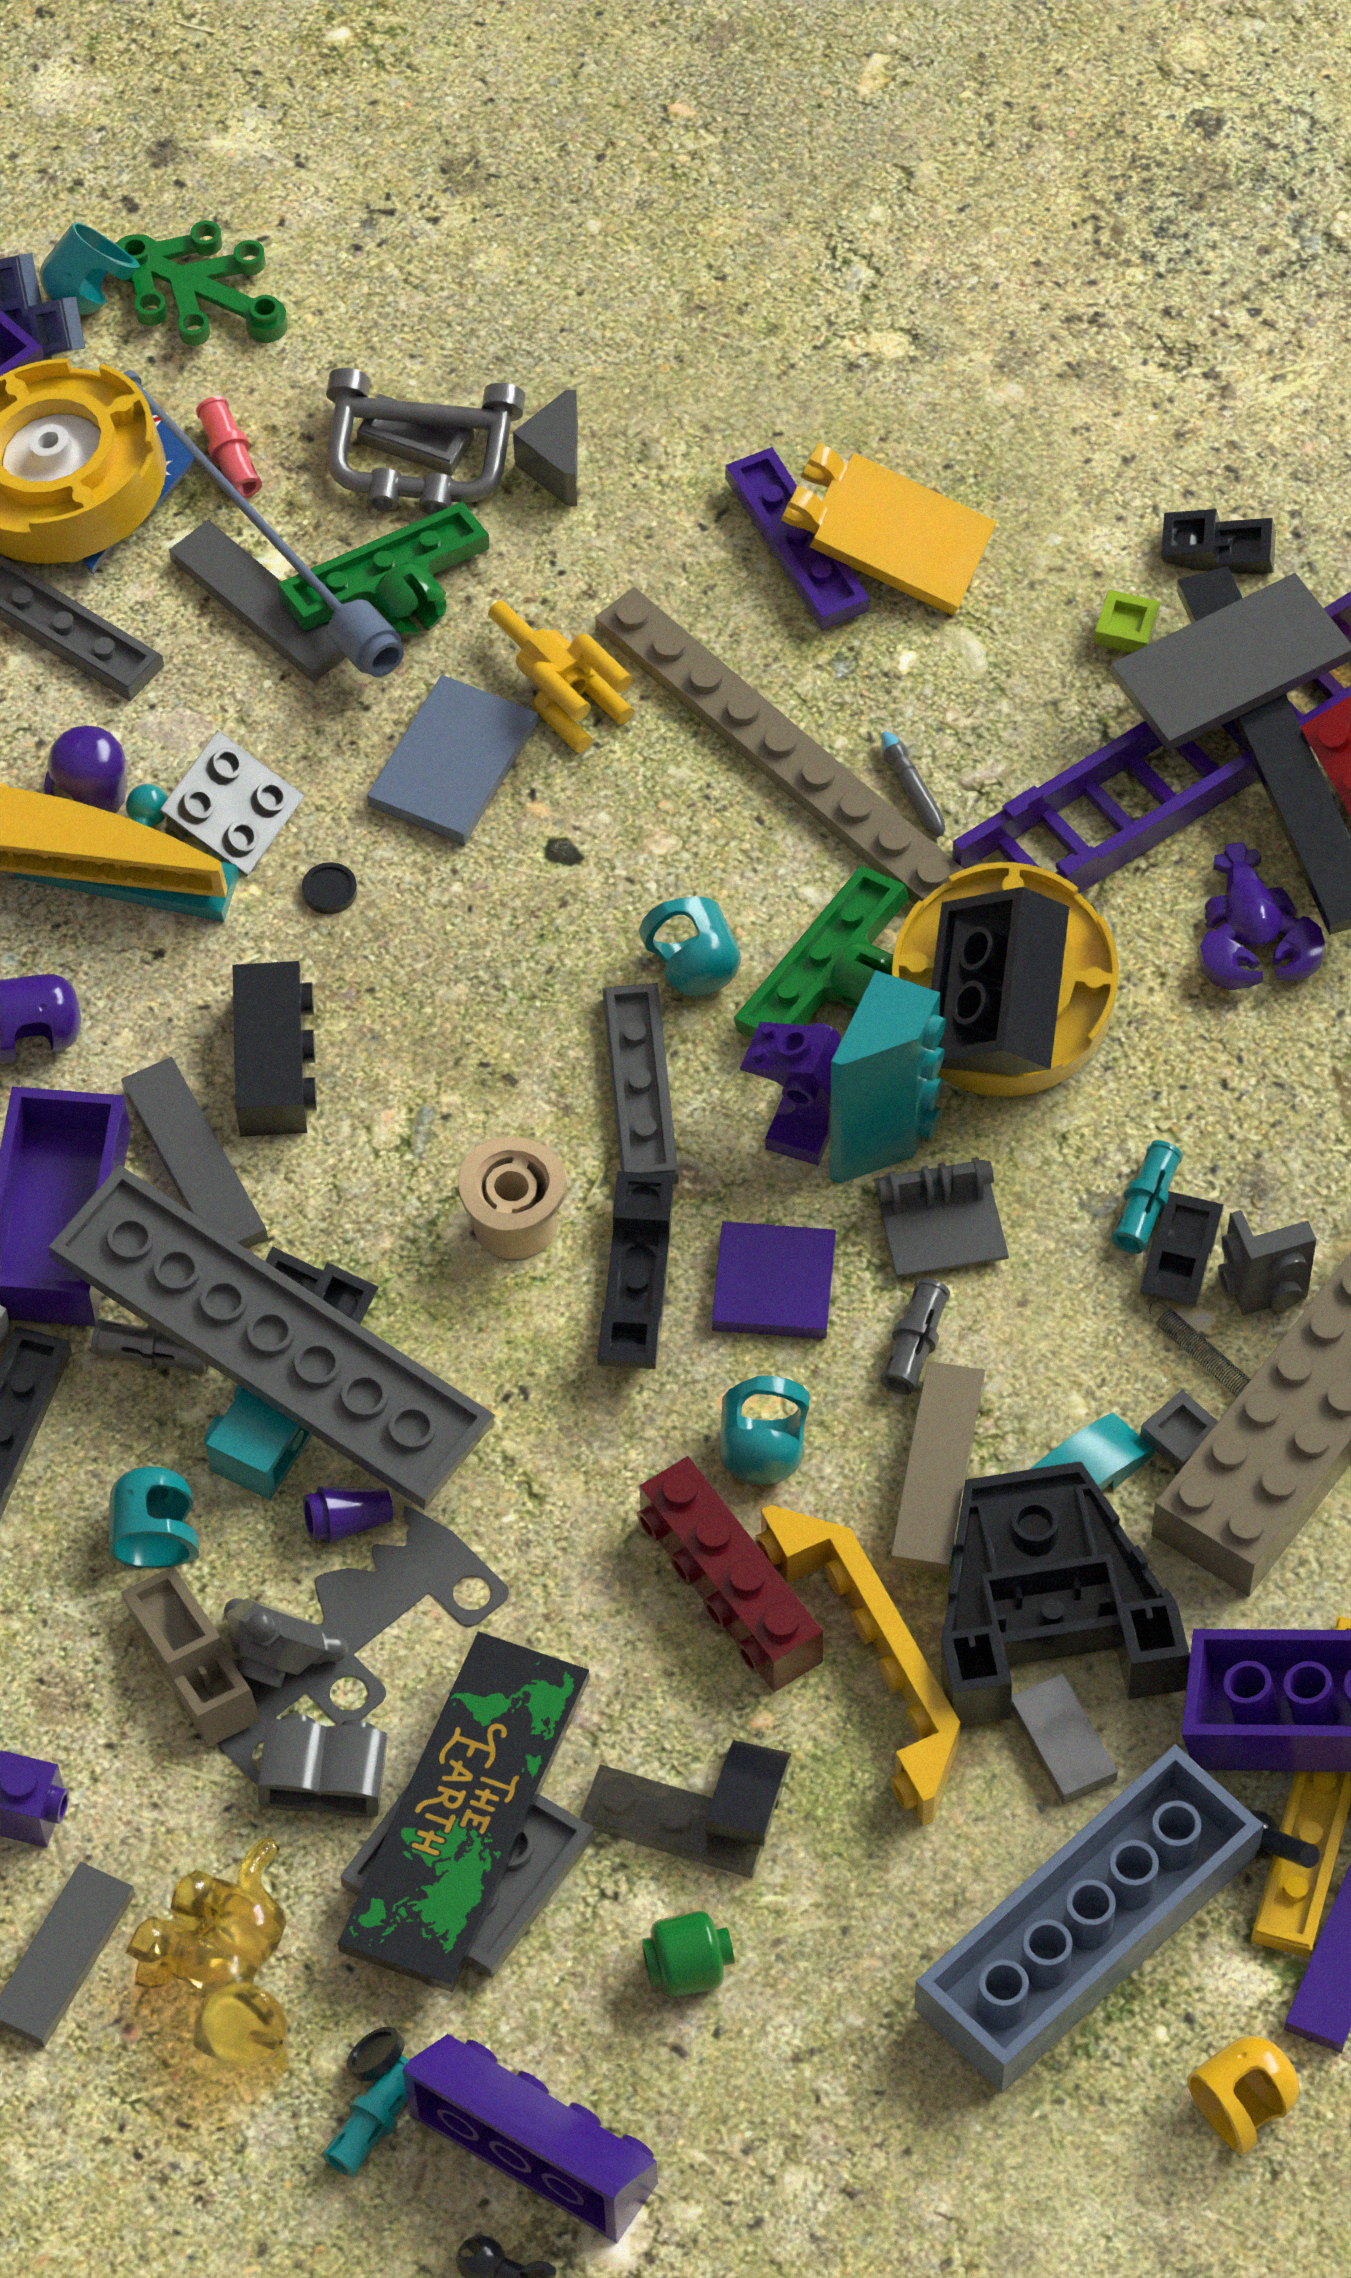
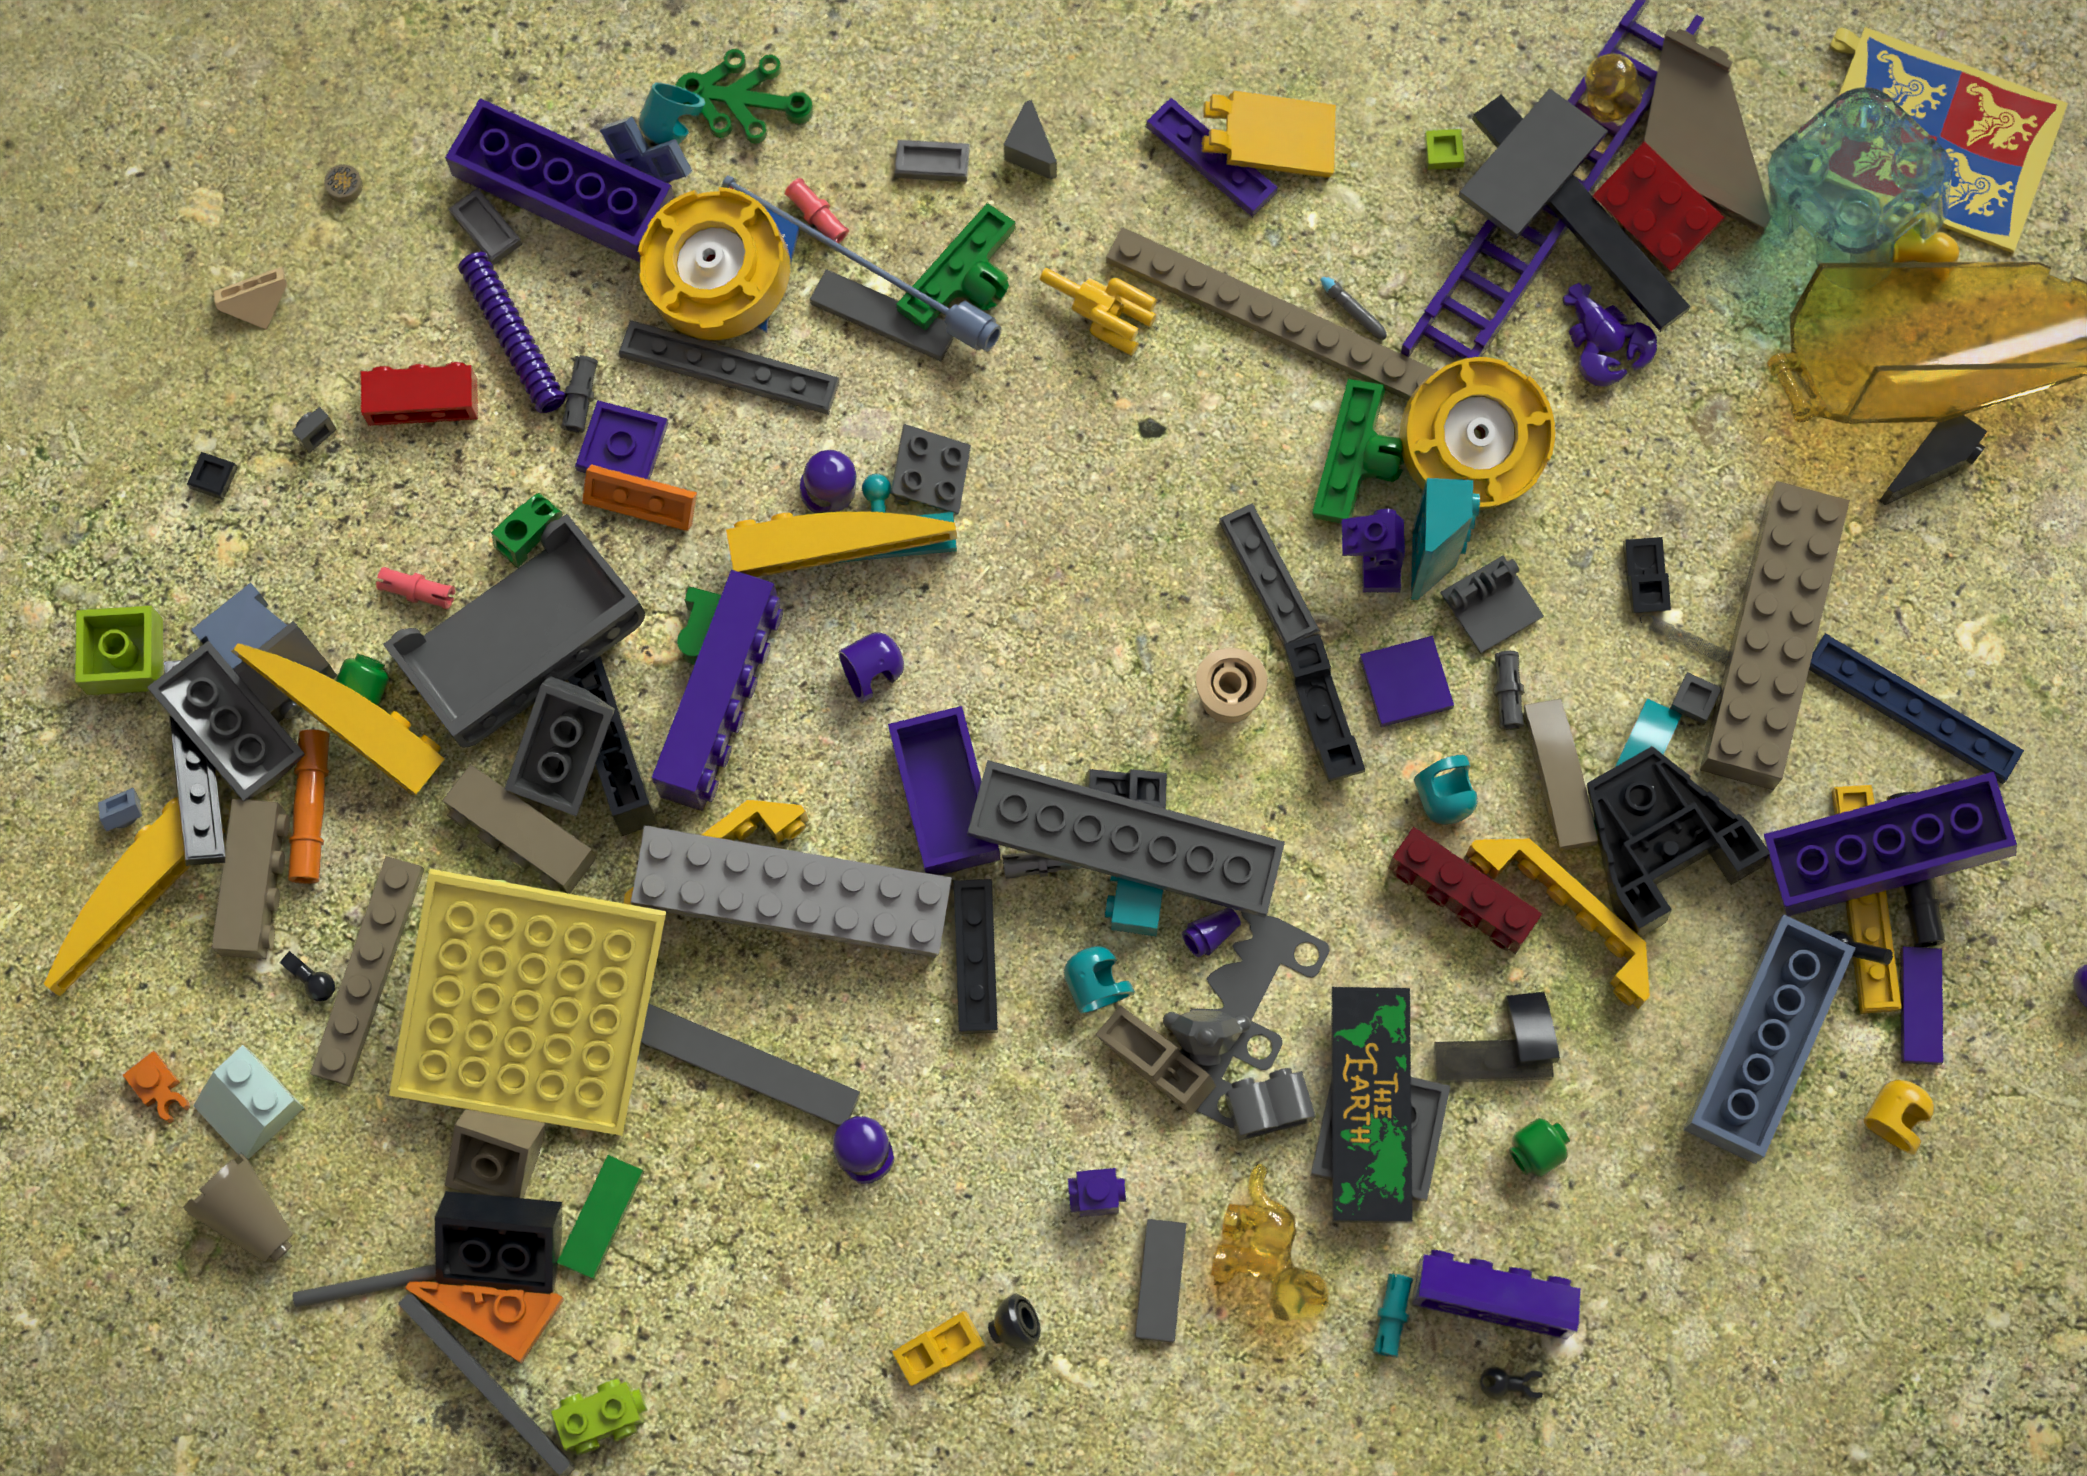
camera: 20 degrees left, 15 degrees up
dark grey tile [121,1057,268,1248] -> none
black brick [232,961,317,1137] -> none
black piece [302,862,357,914] -> none
flat silver bar [326,368,526,515] -> none
black piece [347,2027,405,2082] -> none
sand blue tile [367,675,538,845] -> none
teal helmet [639,896,741,997] -> none
black slope [931,887,1070,1076] -> none
flat silver tile [1011,1673,1118,1804] -> none
teal pin [1111,1140,1183,1254] -> none
black slope [1161,509,1276,574] -> none
dark grey bracket [1218,1210,1317,1316] -> none

